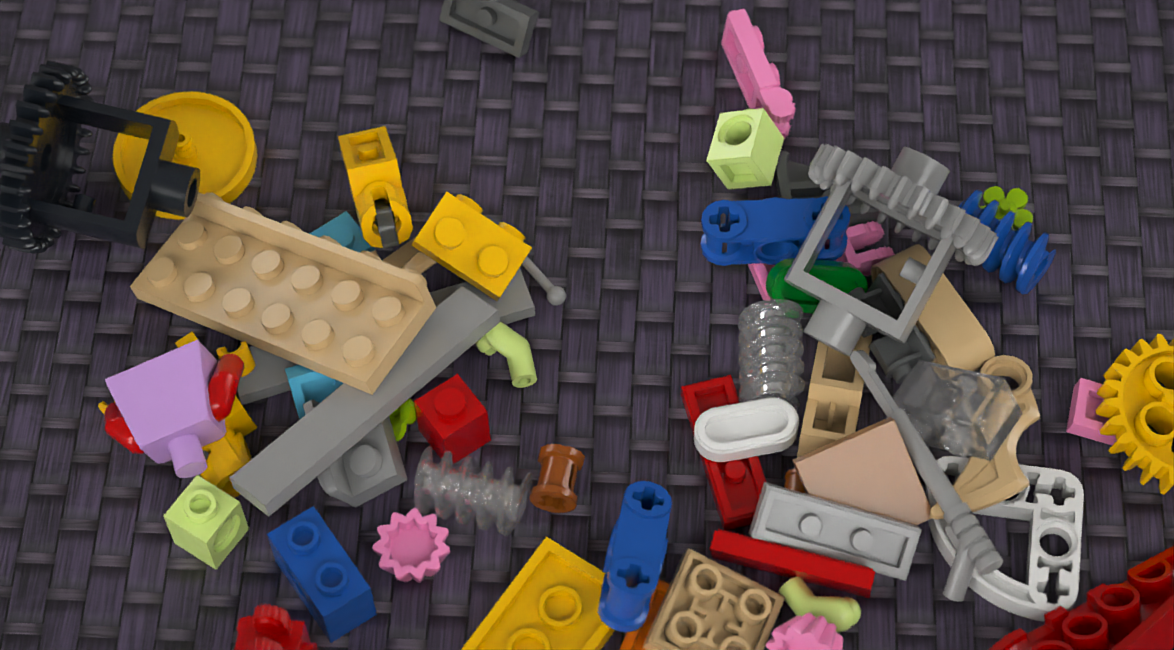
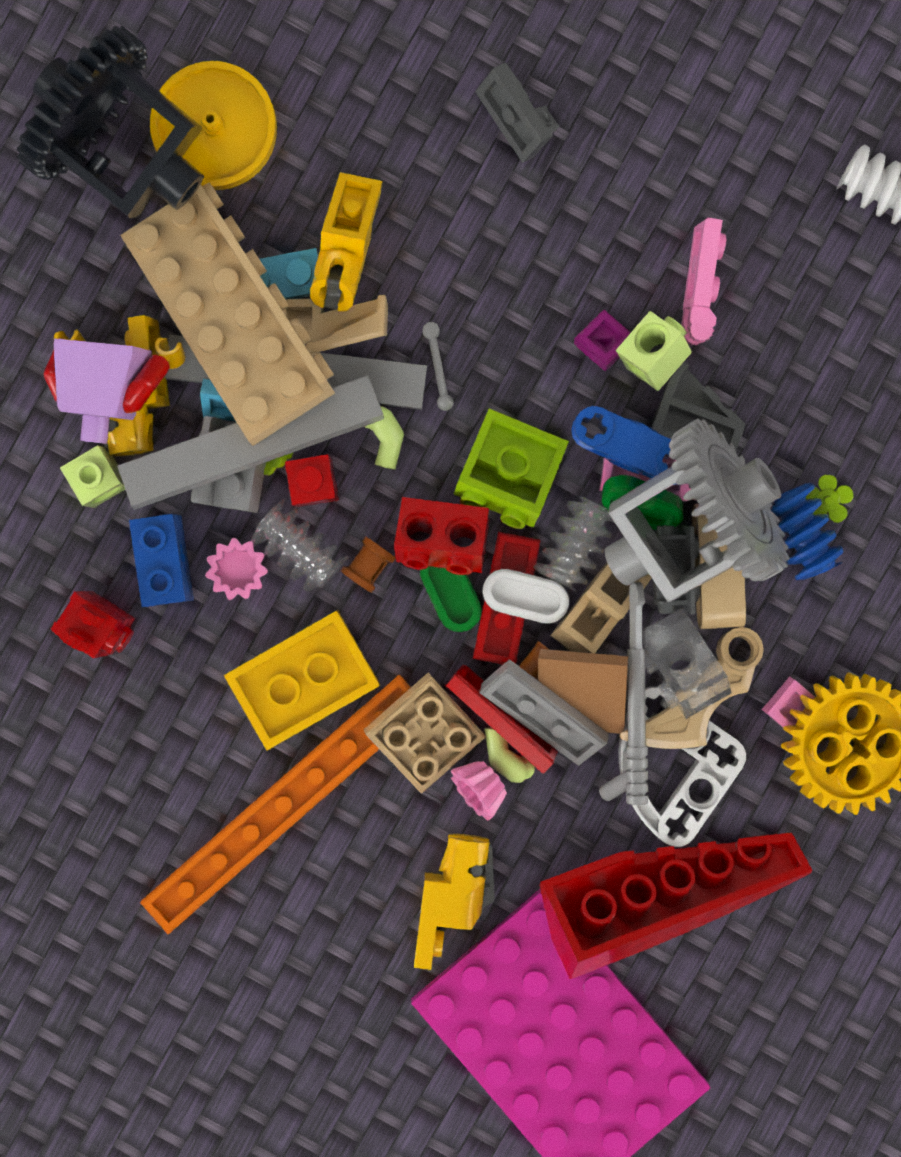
camera: 25 degrees right, 30 degrees up
yellow bracket [411,191,532,301] -> none
blue piece [598,481,672,632] -> none
none -> red brick [394,497,489,575]
none -> green tile [420,566,481,632]
none -> lime plate [453,409,569,529]
none -> magenta tile [574,310,631,372]

